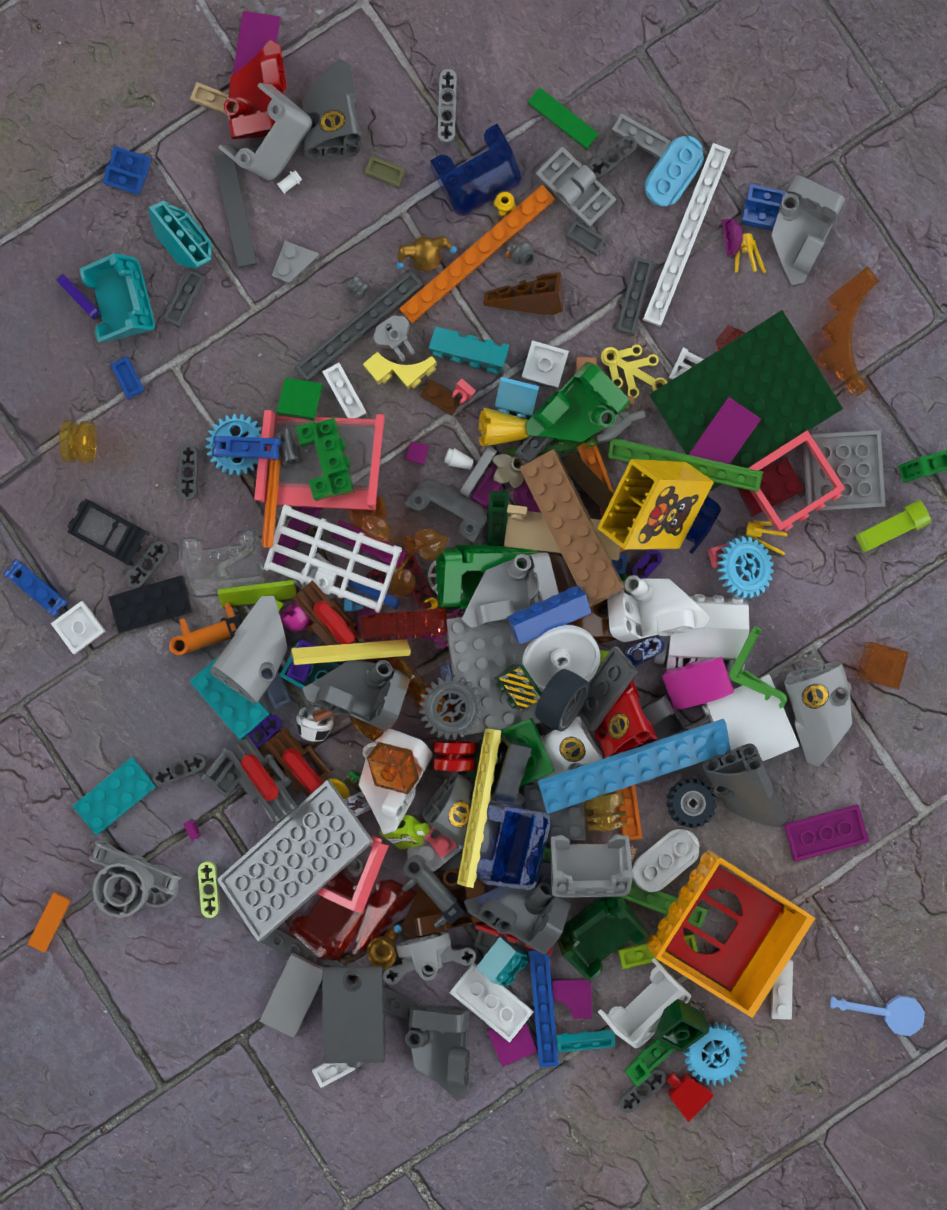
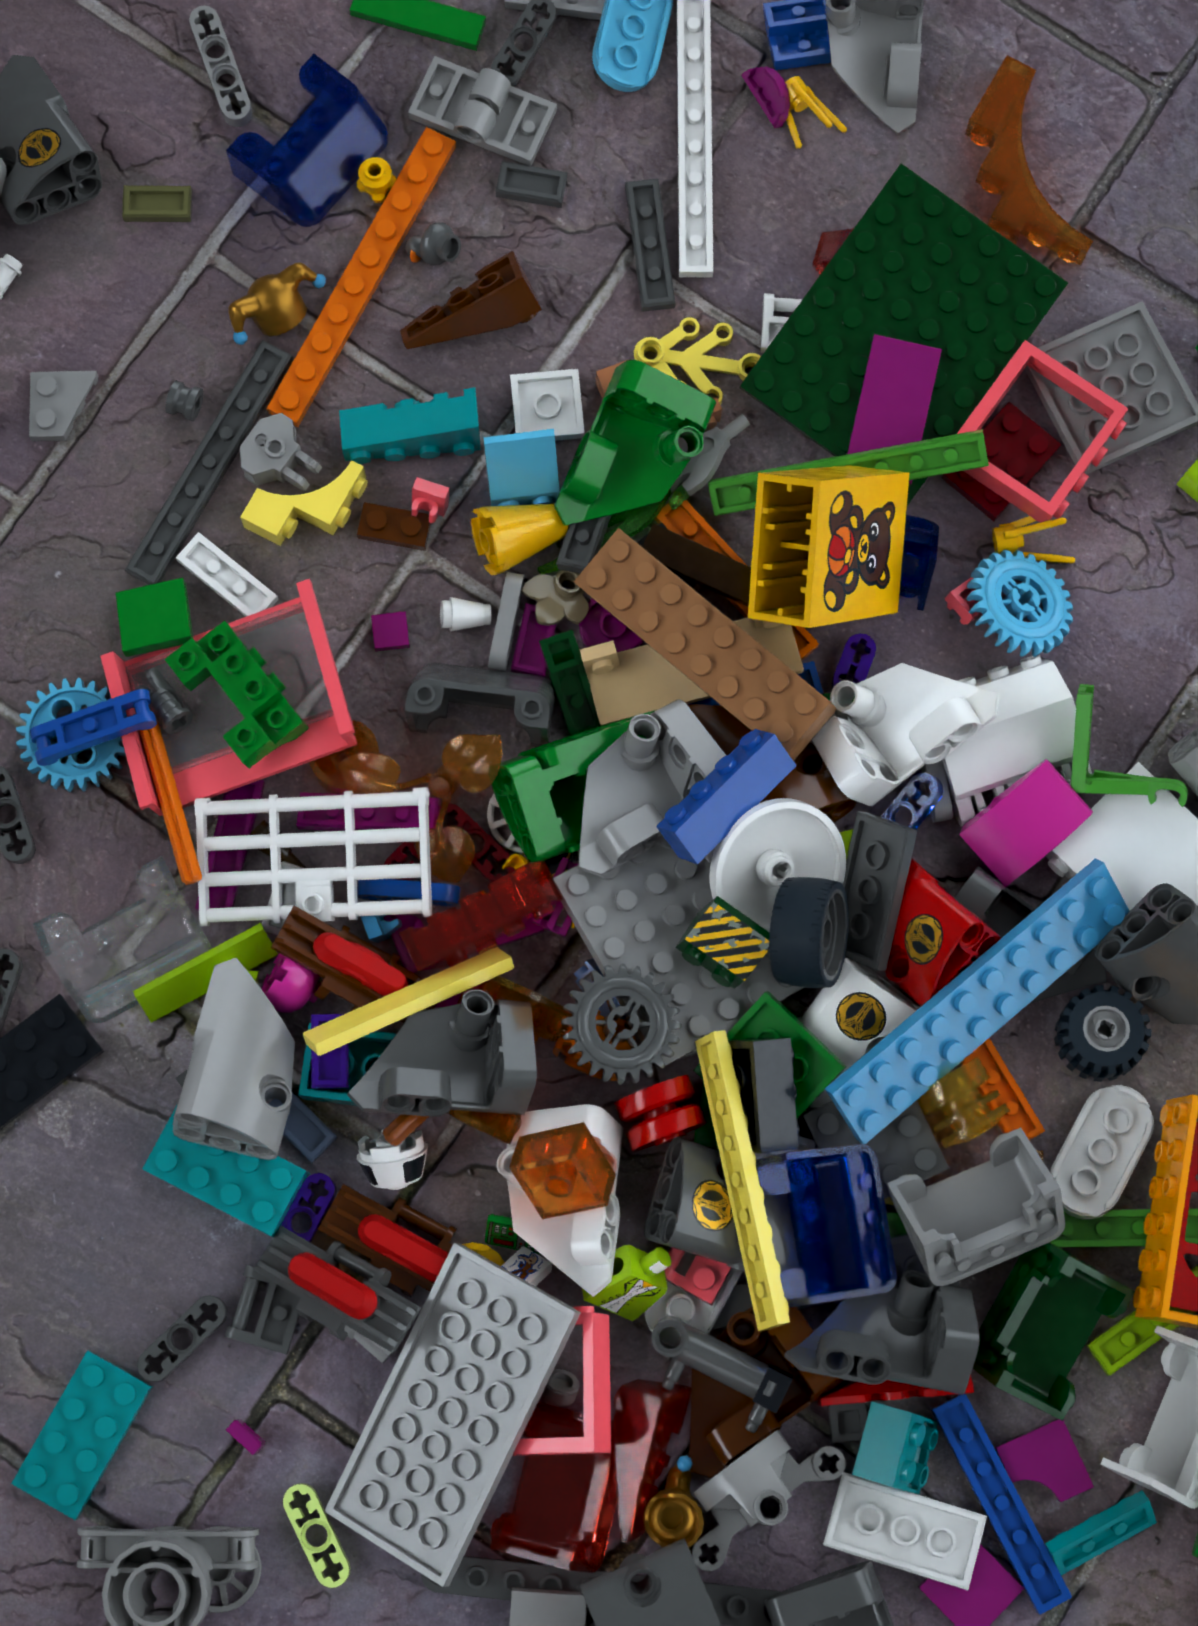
camera: 30 degrees left, 10 degrees down
orange piece [169,603,243,655] -> none

